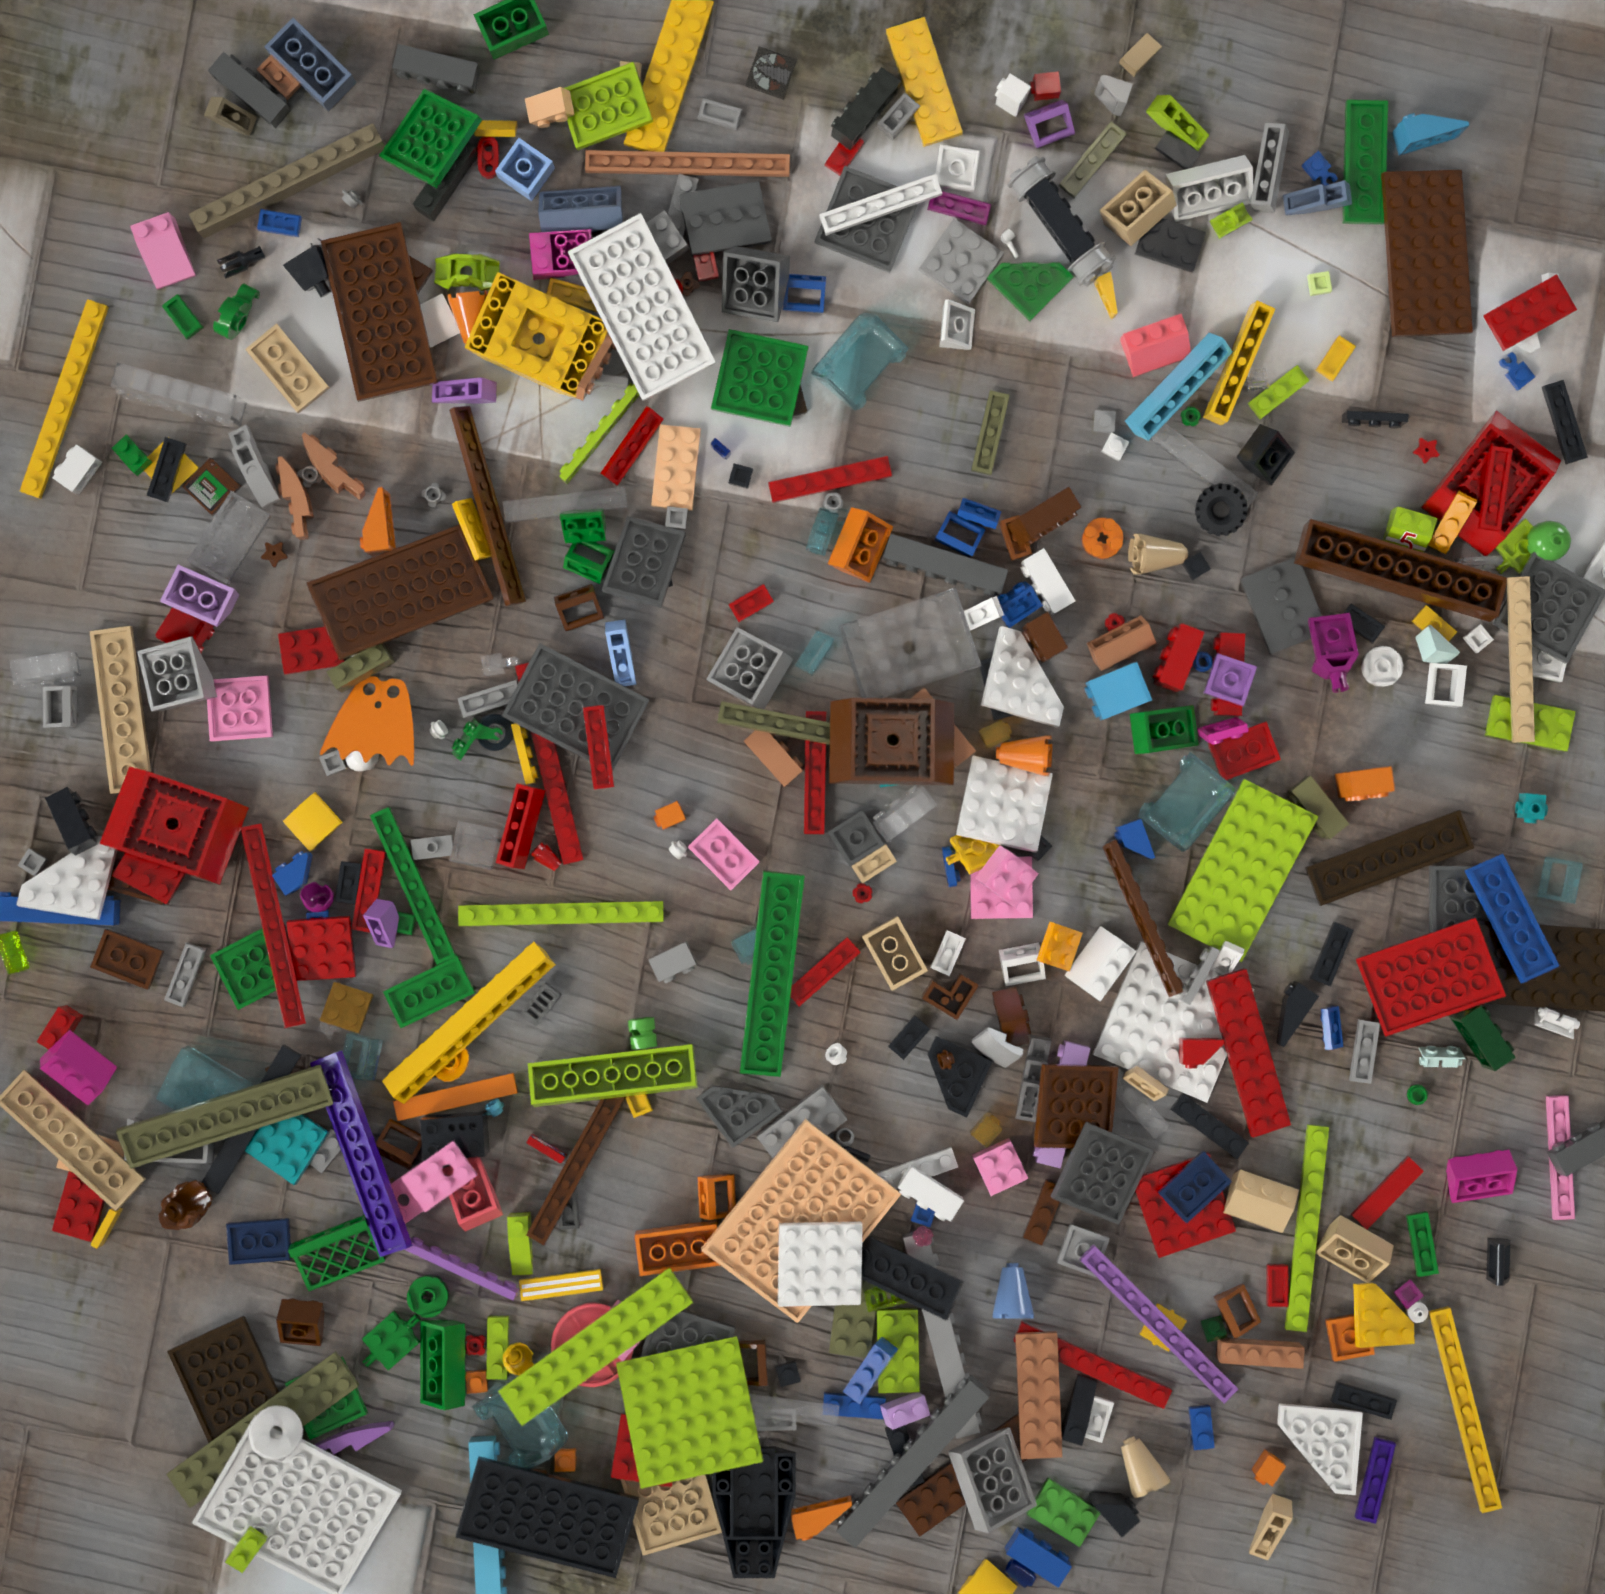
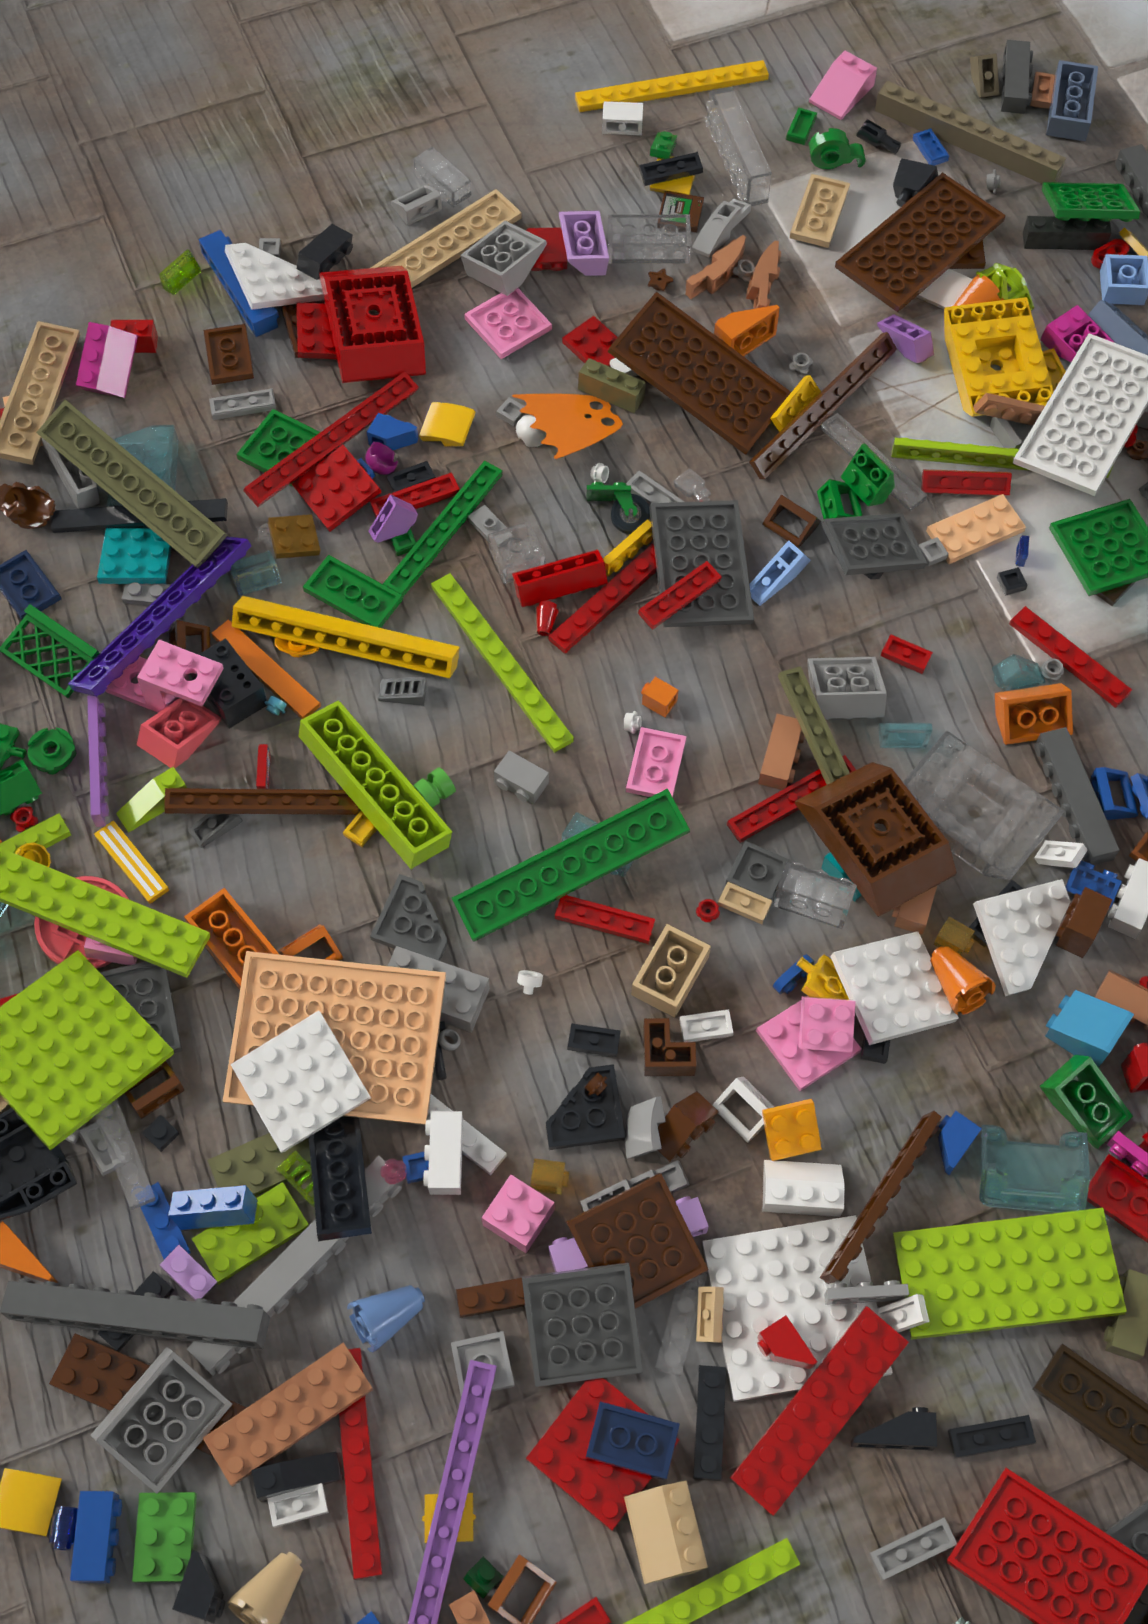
camera: 60 degrees right, 25 degrees down
blue plate [1320,1006,1343,1050] -> none

